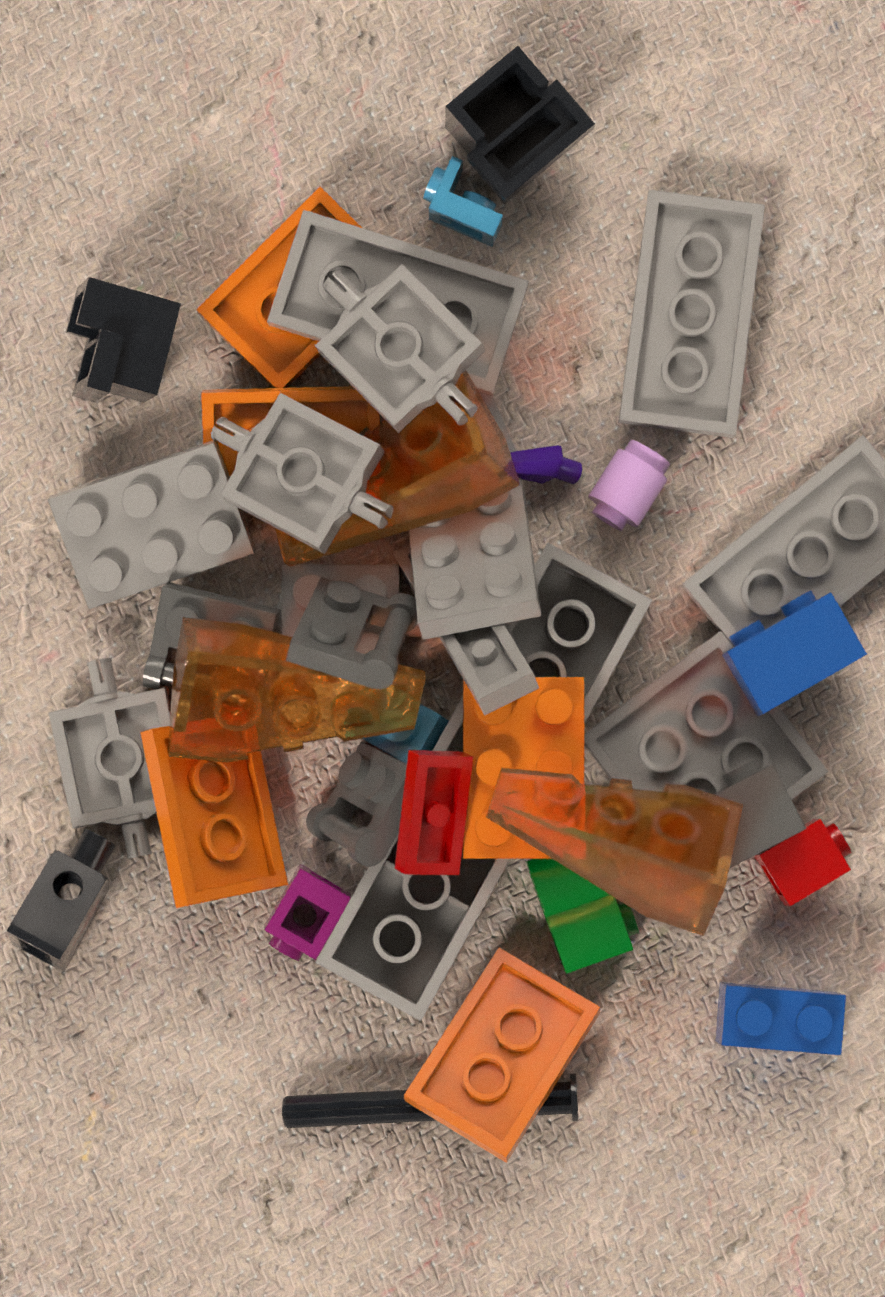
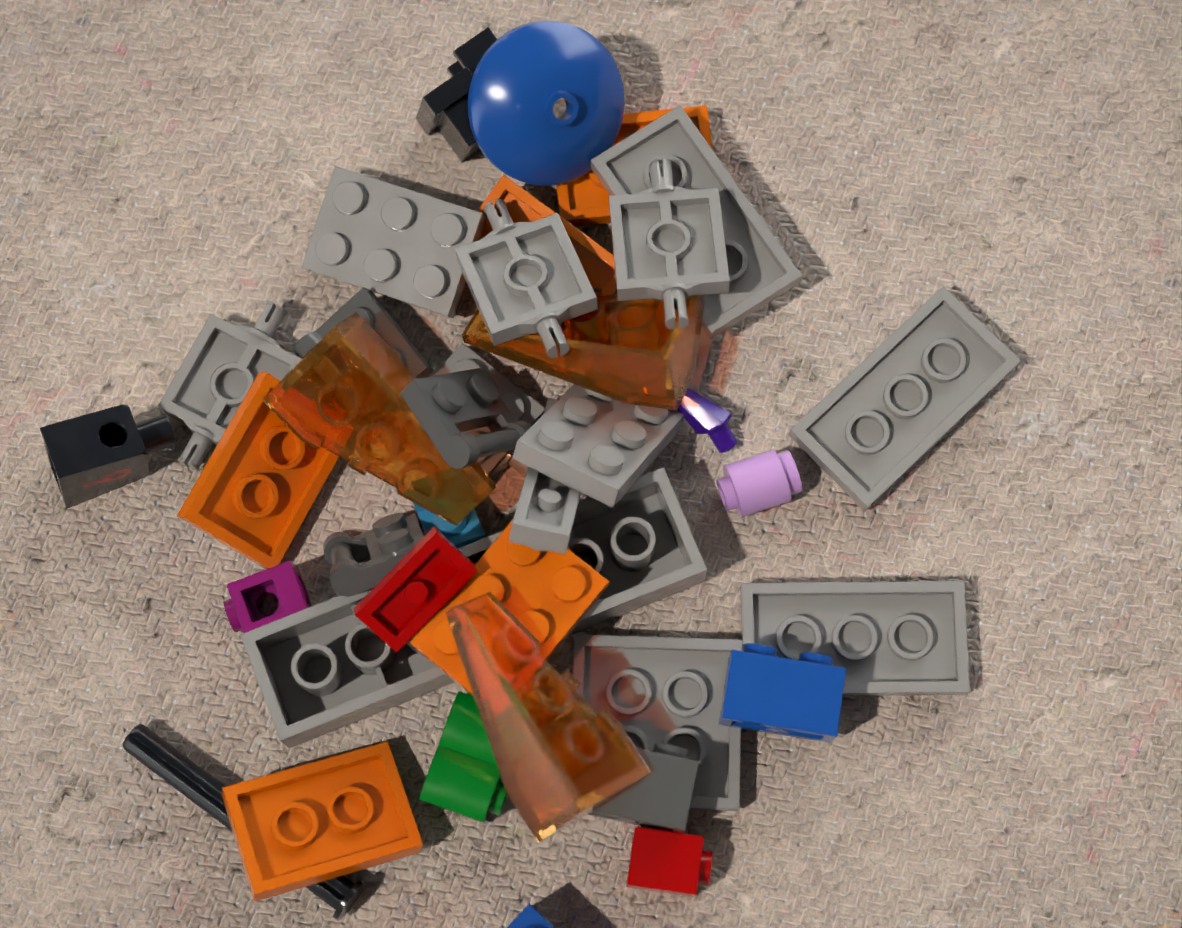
camera: 40 degrees right, 10 degrees down
dark azure bracket [423,156,503,247] -> none
black plate [445,46,595,204] -> none
none -> blue dish [468,21,625,186]

